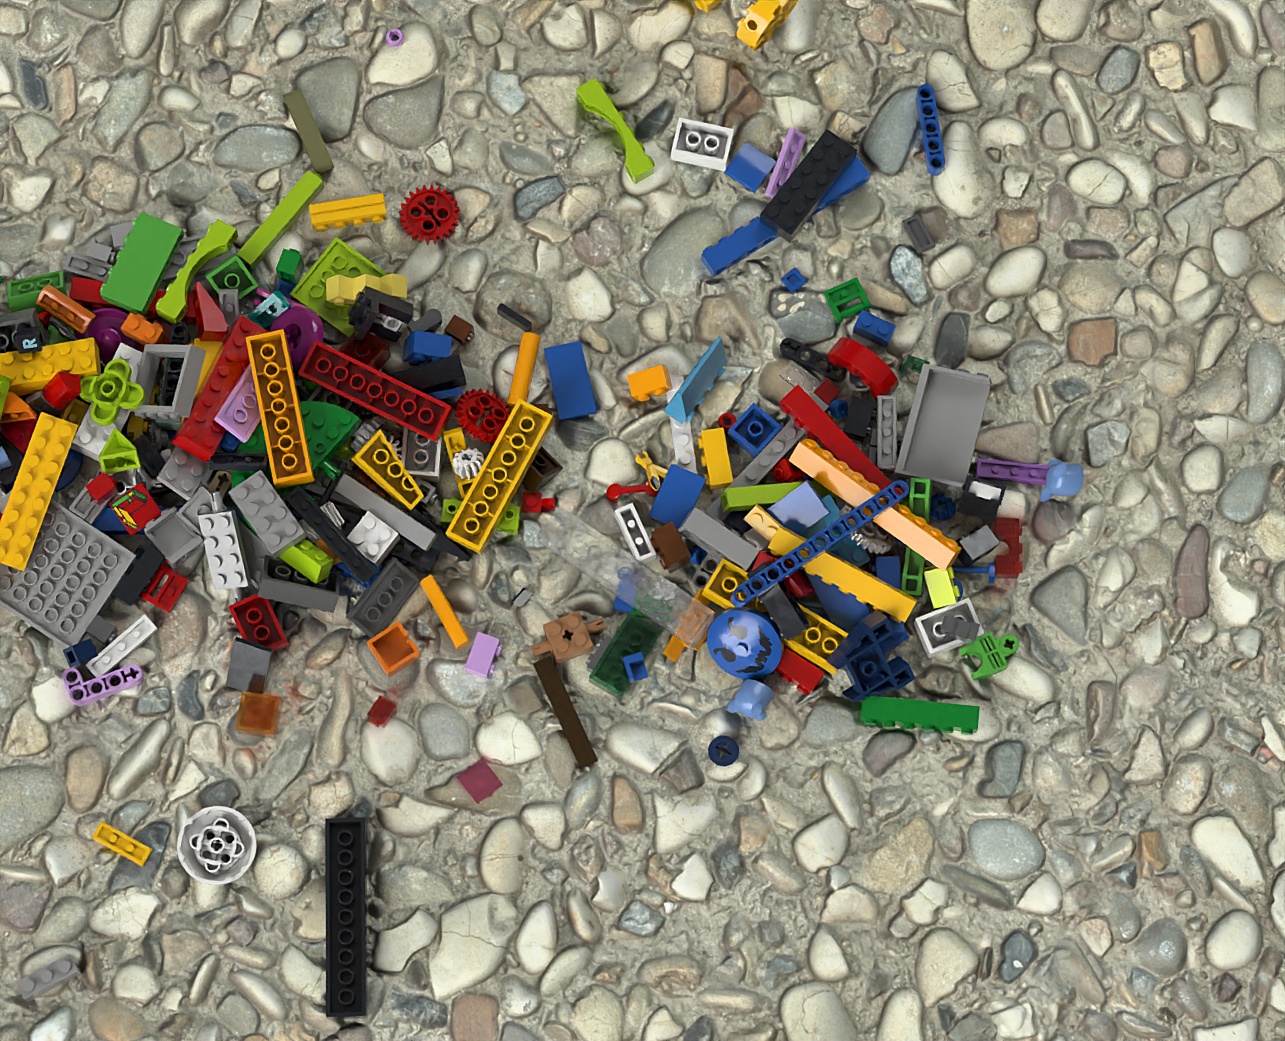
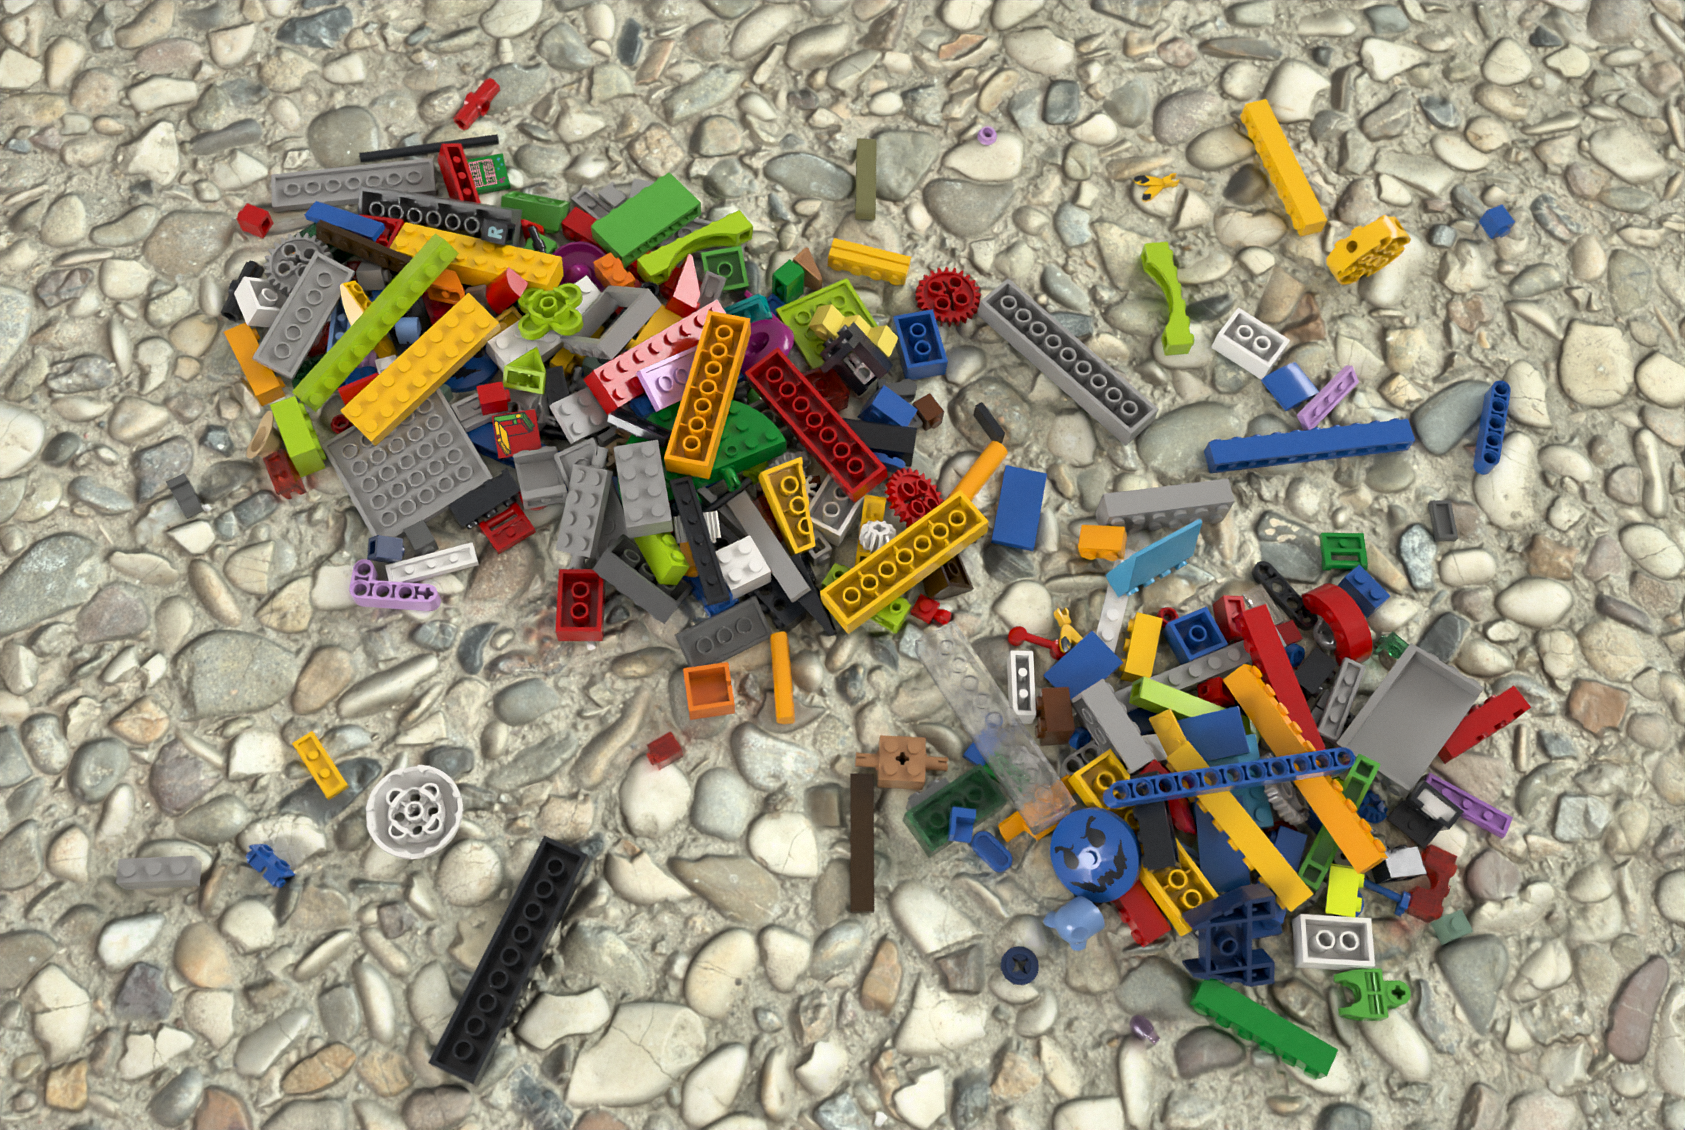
camera: 20 degrees right, 10 degrees down
orange slope [36,285,96,334] -> none
tile [225,637,273,698] -> none
clear orange brick [235,691,283,739] -> none
lime brick [237,170,324,271] -> none
clear pink piece [457,758,503,804] -> none
lavender brick [465,632,503,679] -> none
light grey piece [512,588,533,609] -> none
black brick [759,129,857,243] -> none
blue tile [780,267,807,294] -> none
dark grey leg [940,616,980,645] -> none
medium blue piece [1040,458,1084,502] -> none
none -> blue hinge [246,844,296,888]
none -> medium nougat slope [793,247,823,291]
none -> blue brick [891,309,948,380]
none -> blue tile [971,831,1012,872]
none -> light grey brick [977,279,1159,446]
none -> light grey brick [1095,479,1235,534]
none -> clear purple cylinder [1129,1015,1161,1046]
none -> yellow piece [1133,173,1180,202]
none -> red hinge [1212,595,1246,643]
none -> sand green brick [1431,909,1473,945]
none -> red wedge [1437,686,1532,764]

